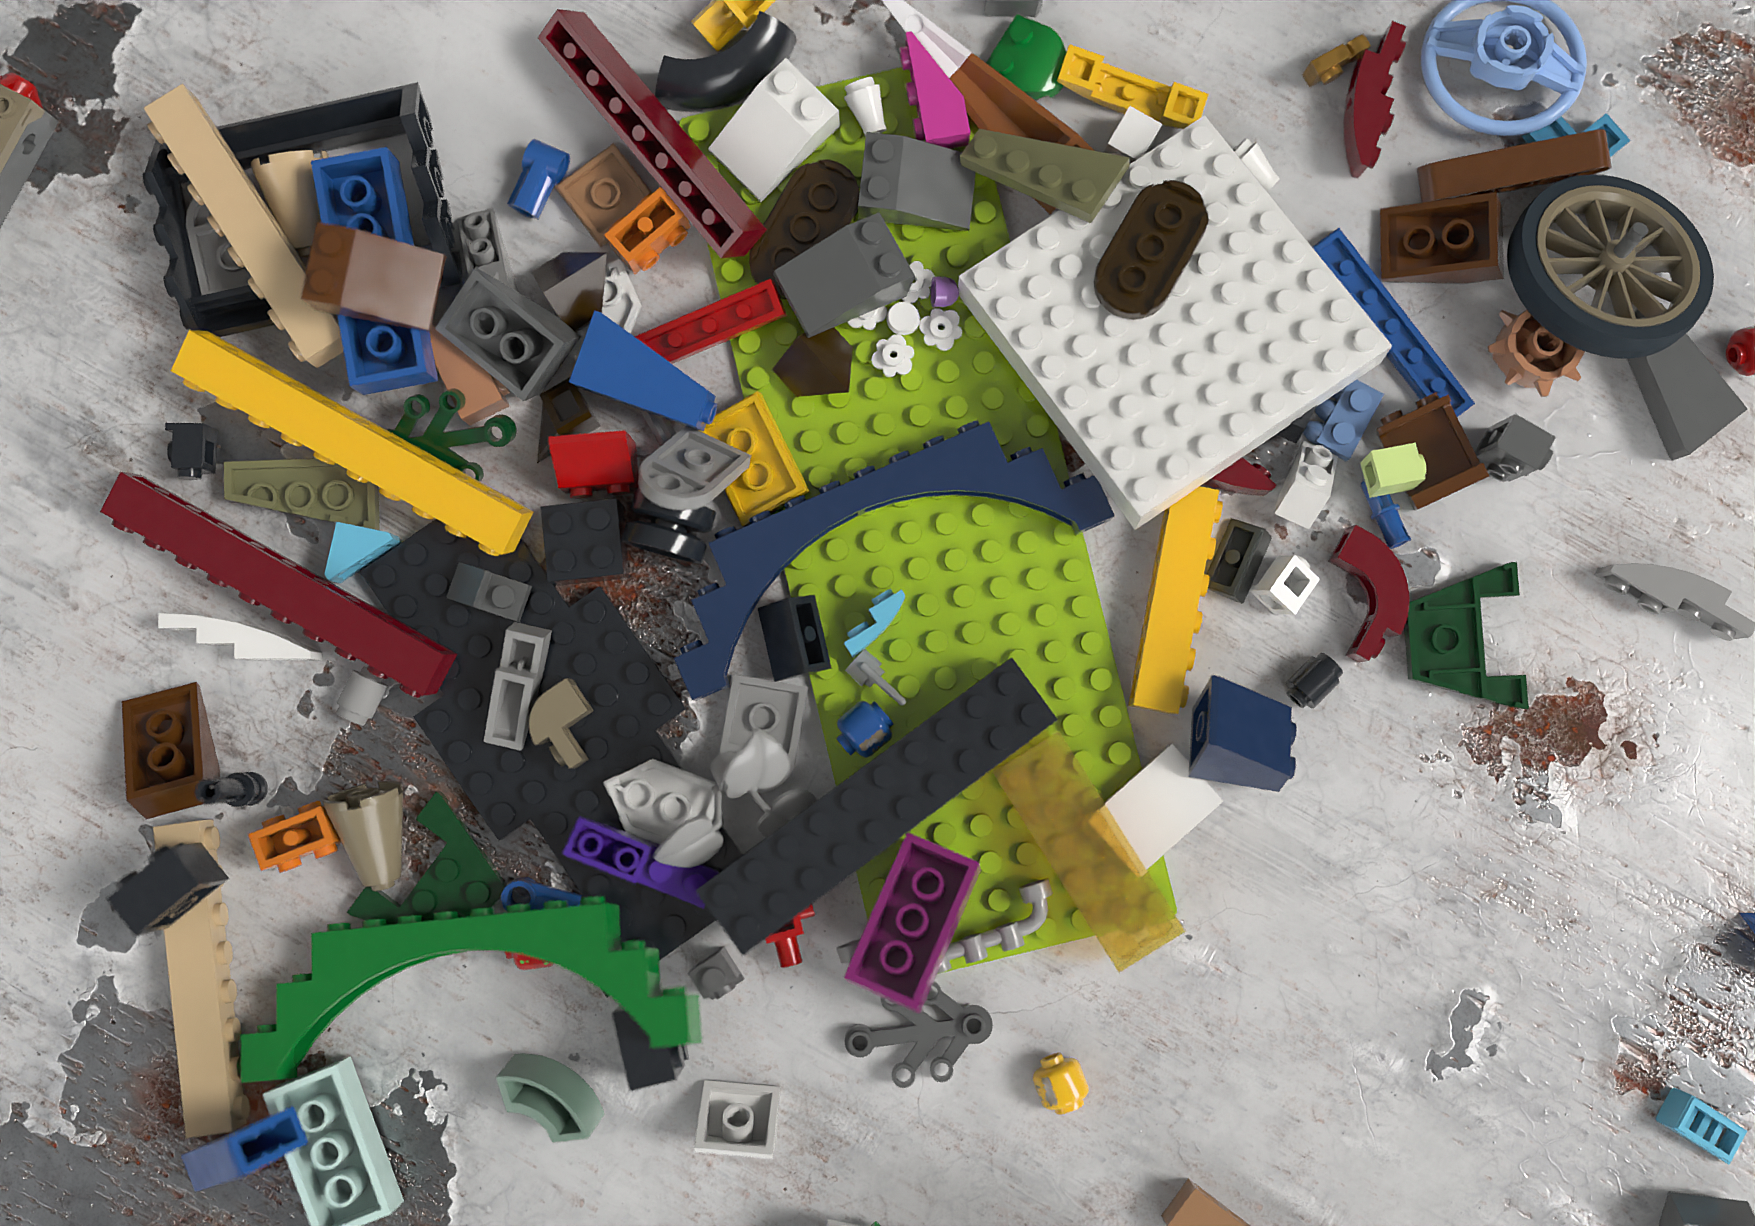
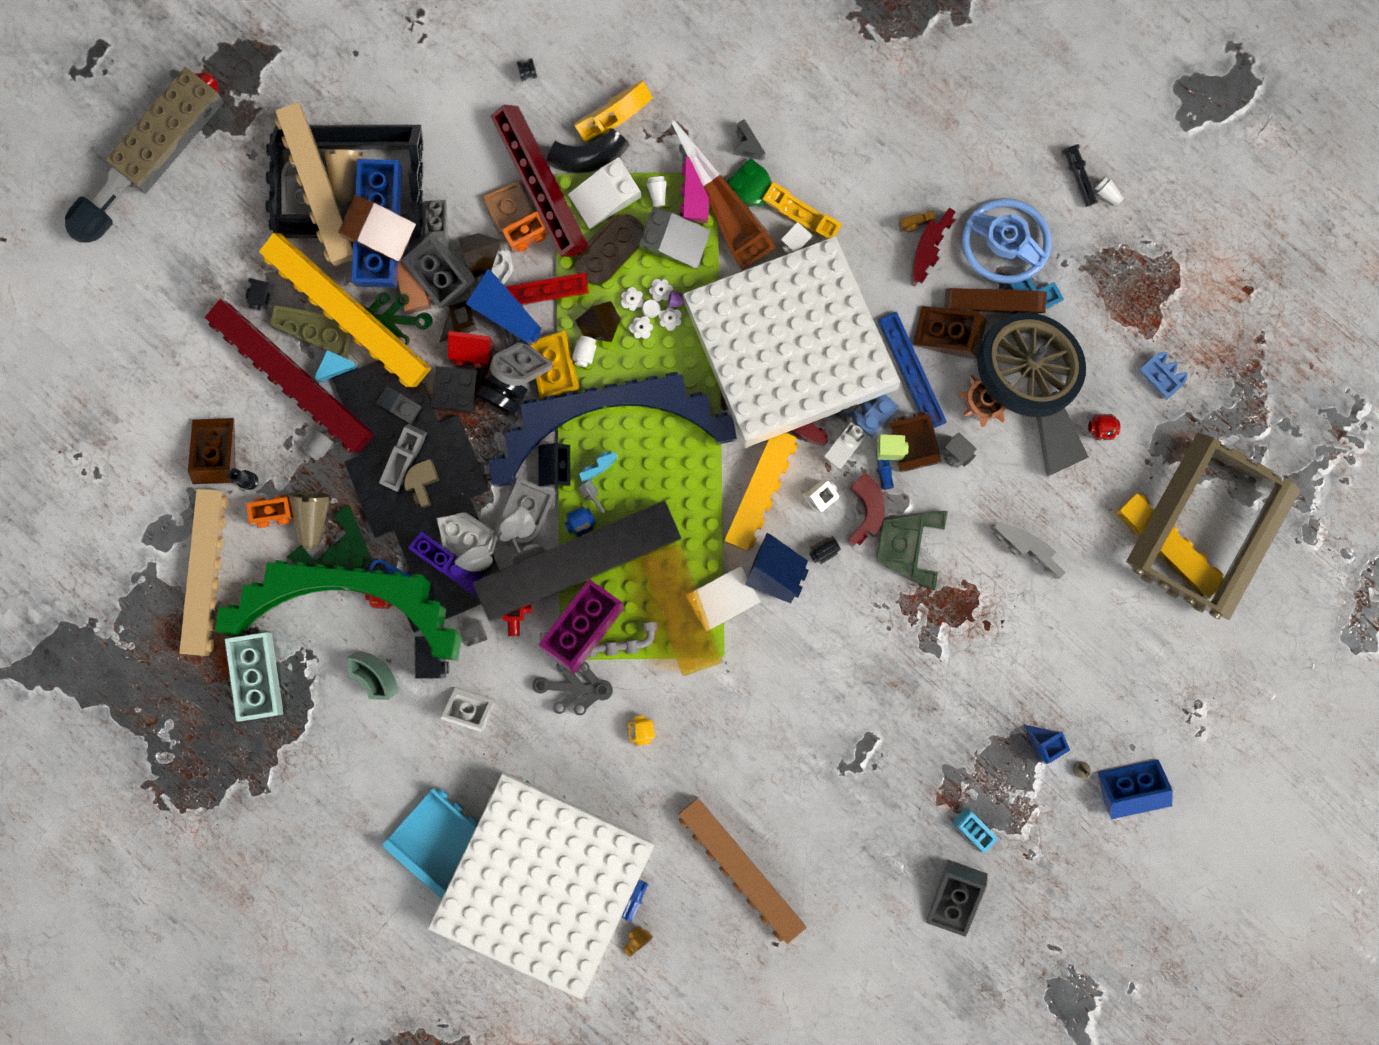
camera: 15 degrees right, 0 degrees up
black brick [106,843,230,937] -> none
white slope [158,613,323,661] -> none
blue slope [181,1106,308,1192] -> none
blue piece [507,139,570,220] -> none
dark grey slope [773,212,915,338] -> none
olive wing [960,129,1129,223] -> none
dark brown tile [1094,180,1209,319] -> none
pearl dark grey slope [1207,518,1272,604] -> none
white cone [1233,138,1280,191] -> none
none -> white brick [572,336,597,368]

